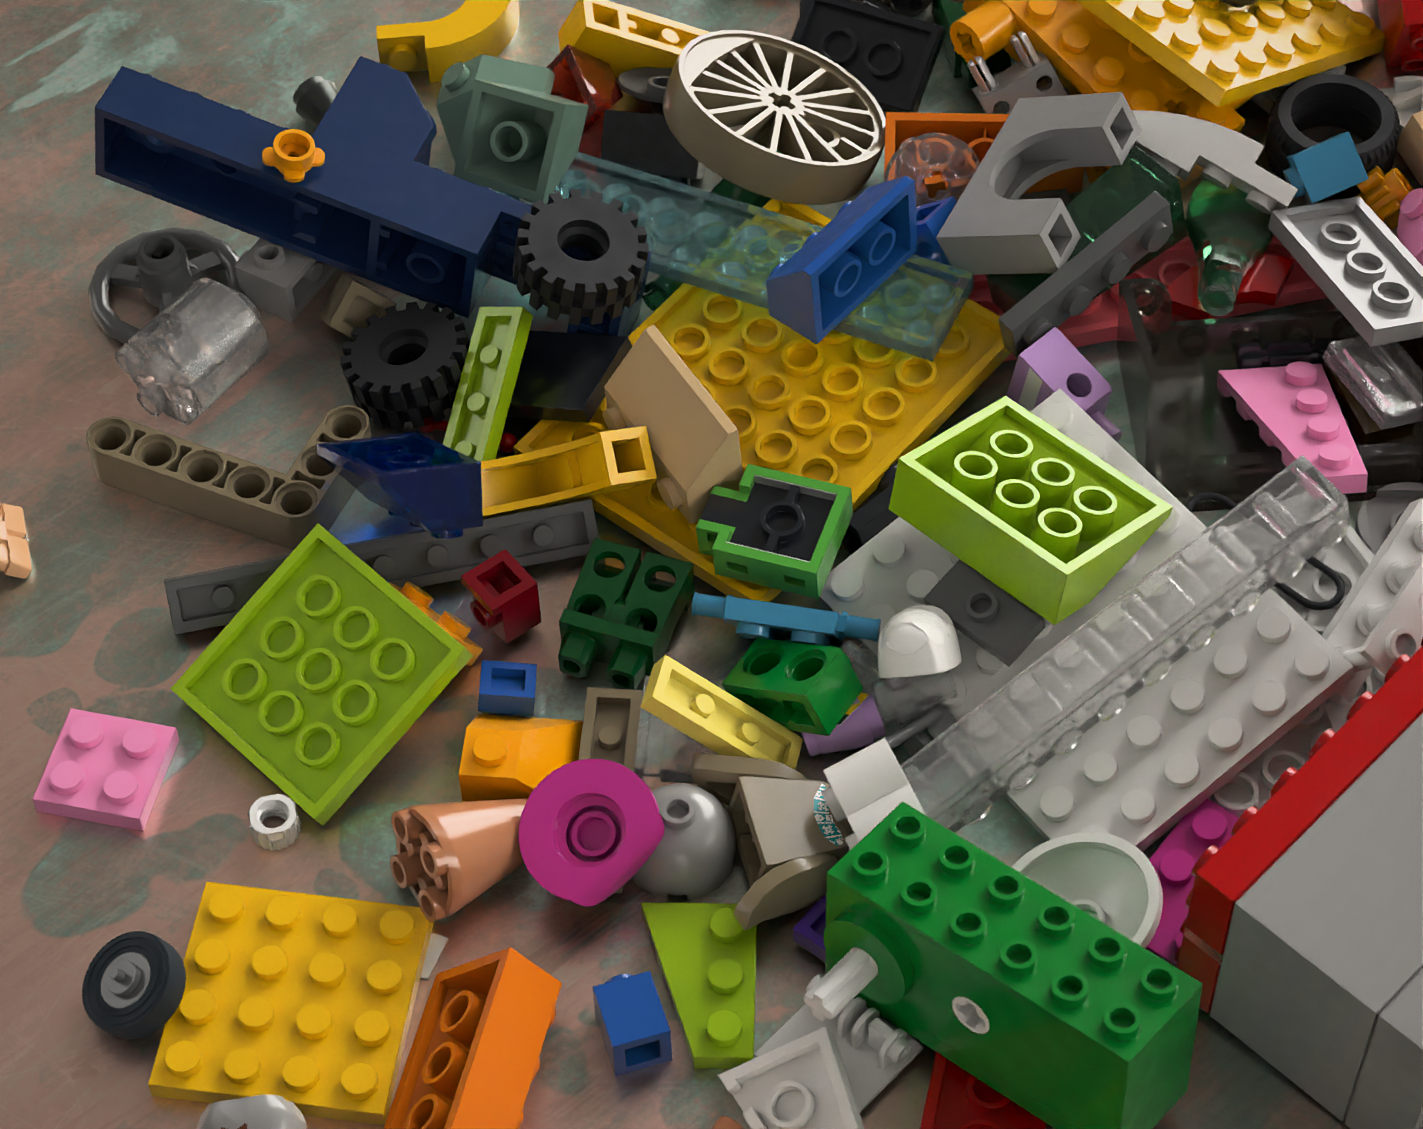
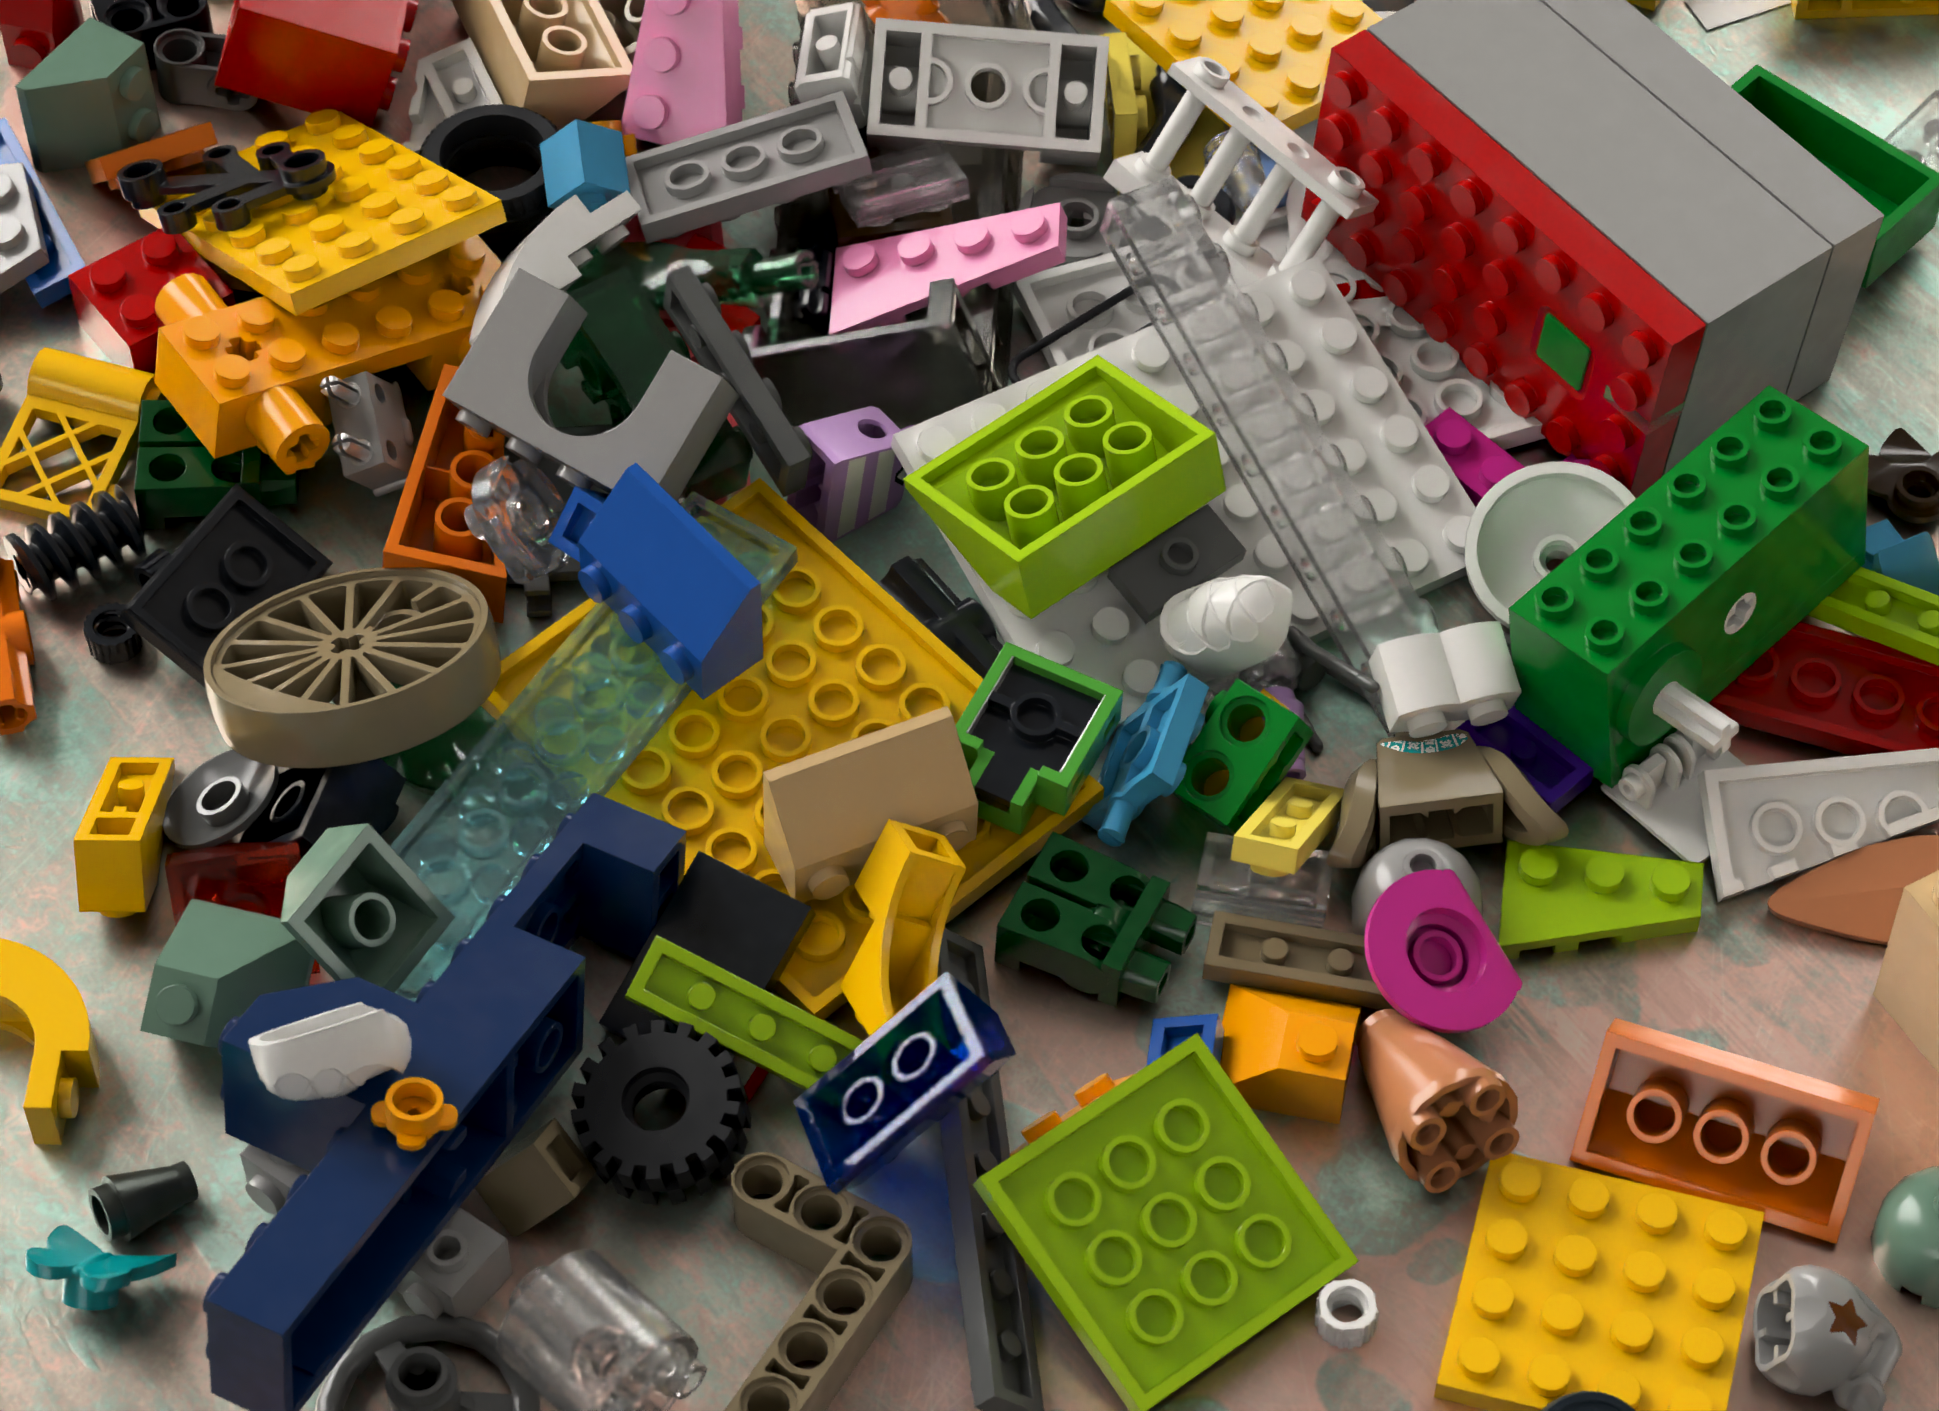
camera: 85 degrees left, 0 degrees up
dark red brick [461,549,542,644] -> none
black tyre [512,189,649,325] -> none
blue brick [593,971,672,1076] -> none
none -> teal animal [25,1225,177,1310]
none -> white piece [248,1002,412,1101]

